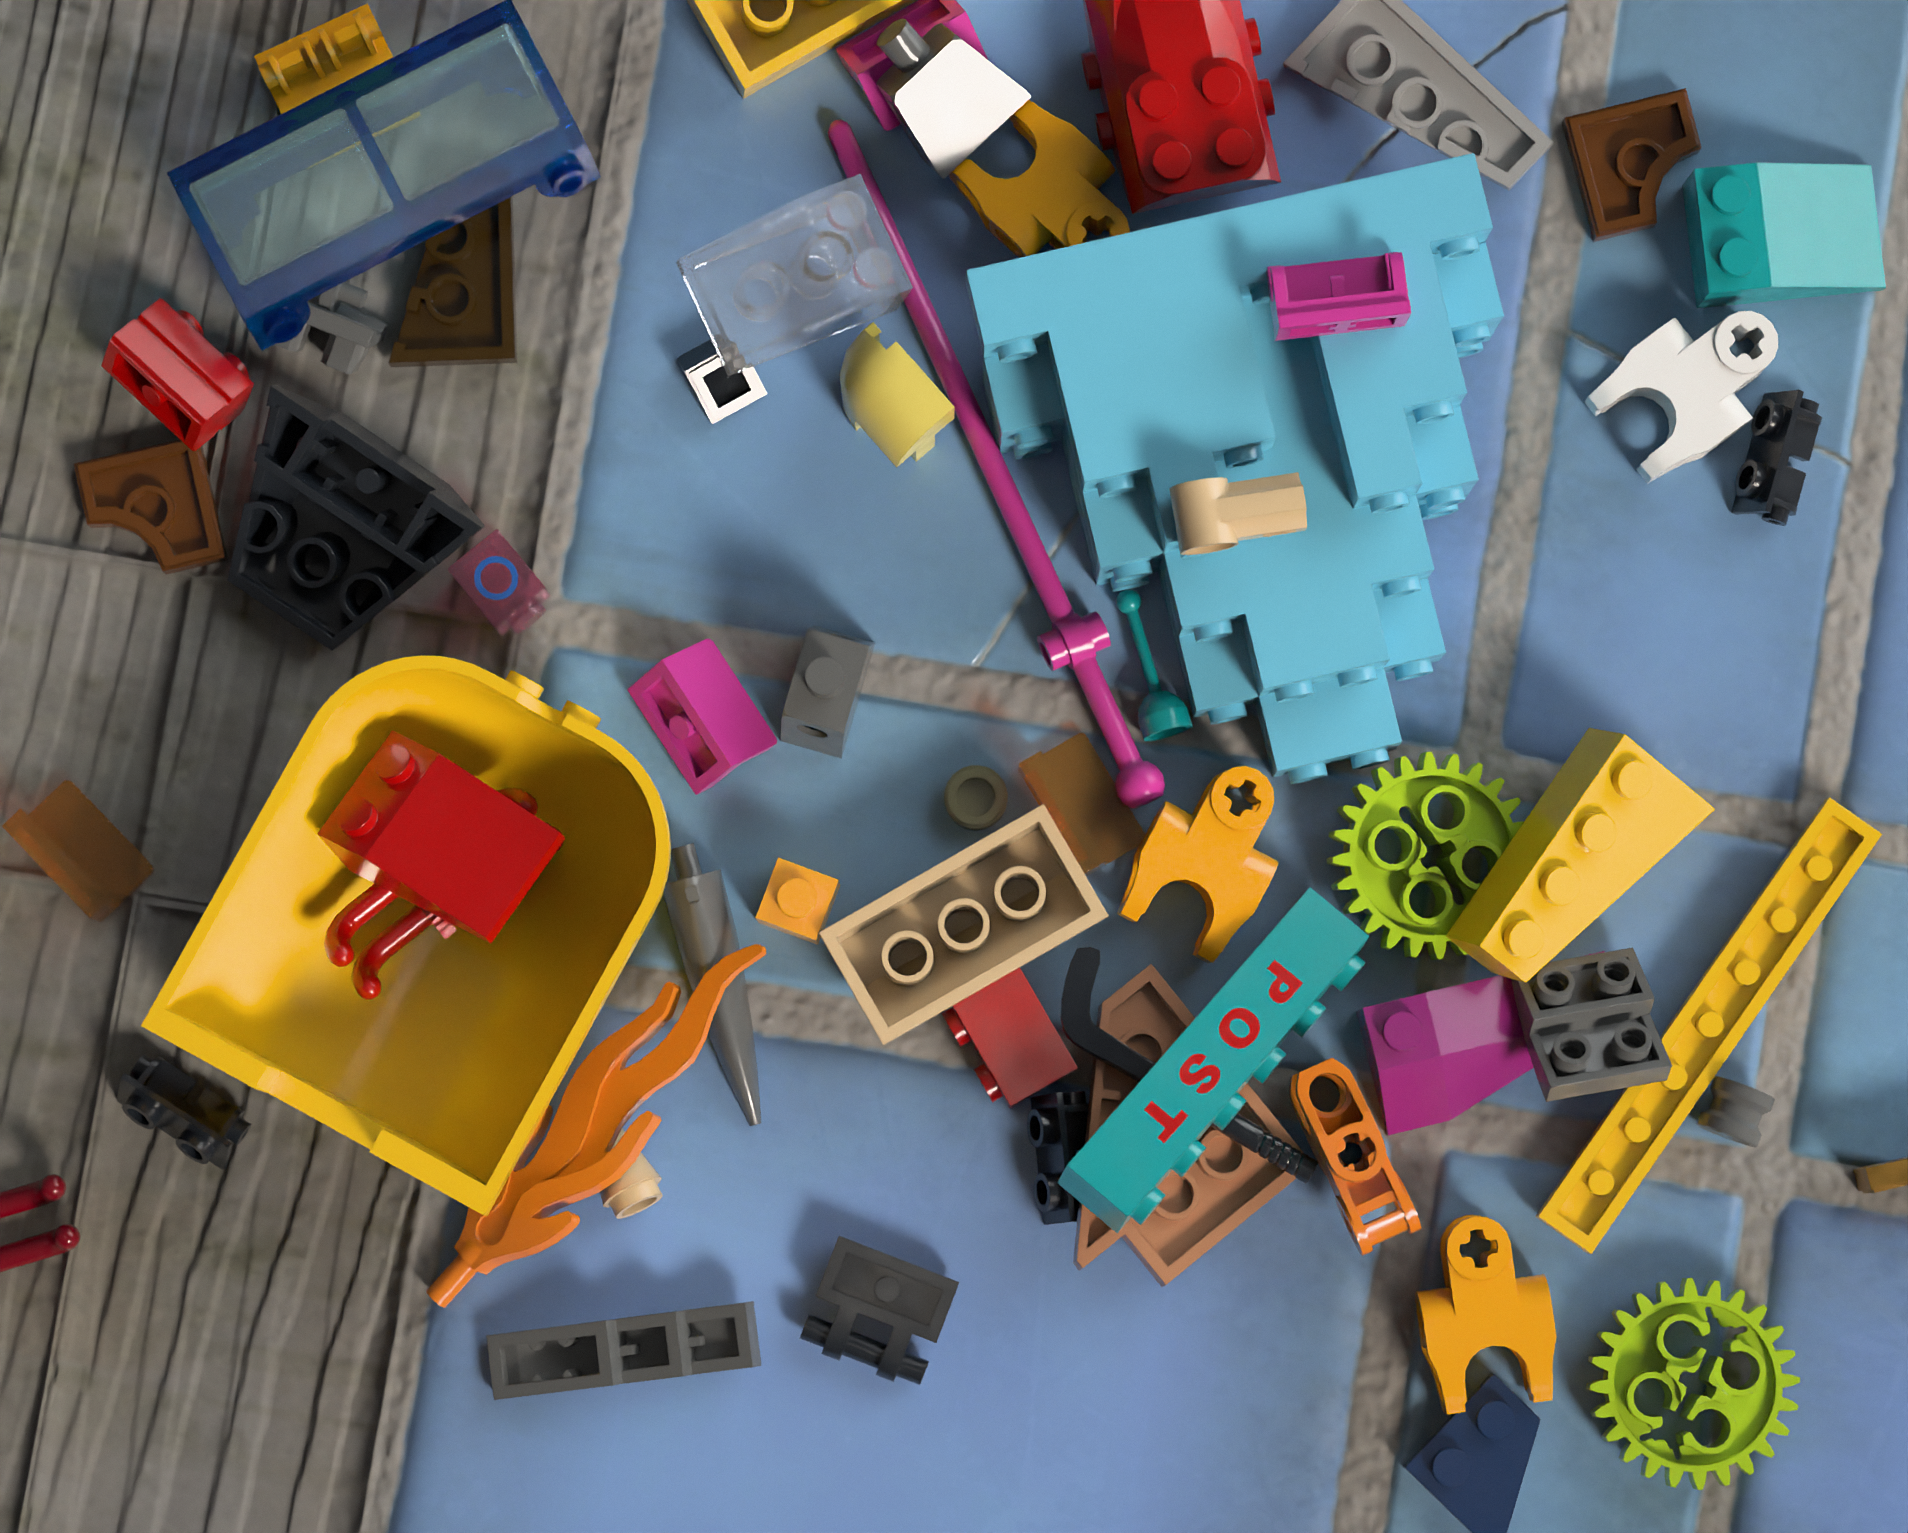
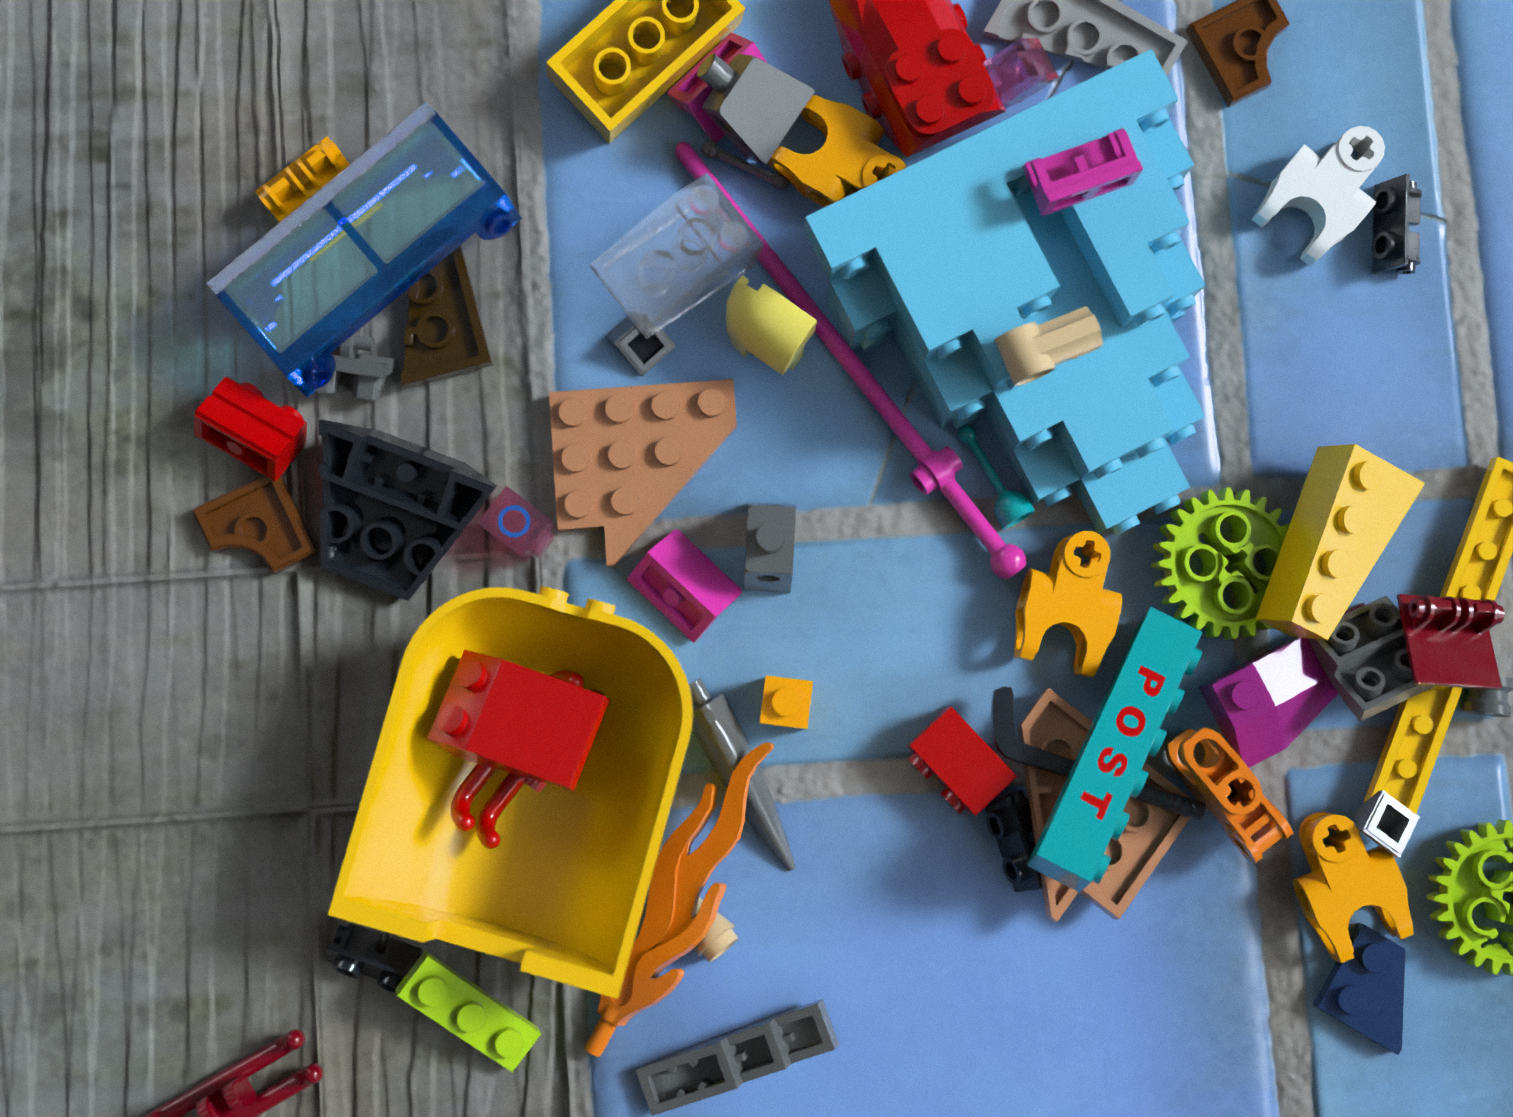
camera: 15 degrees left, 0 degrees up
clear orange panel [2,780,154,922] -> none
black plate [800,1236,959,1385] -> none
tan slope [819,804,1109,1046] -> none
olive tile [944,765,1008,831] -> none
clear orange panel [1018,733,1145,877] -> none
slope [1682,162,1886,308] -> none
none -> lime plate [395,951,542,1072]
none -> nougat wing [549,379,737,567]
none -> dark grey hinge [701,140,790,191]
none -> clear pink brick [983,38,1059,105]
none -> slope [1352,790,1419,858]
none -> dark red hinge [1397,594,1505,690]

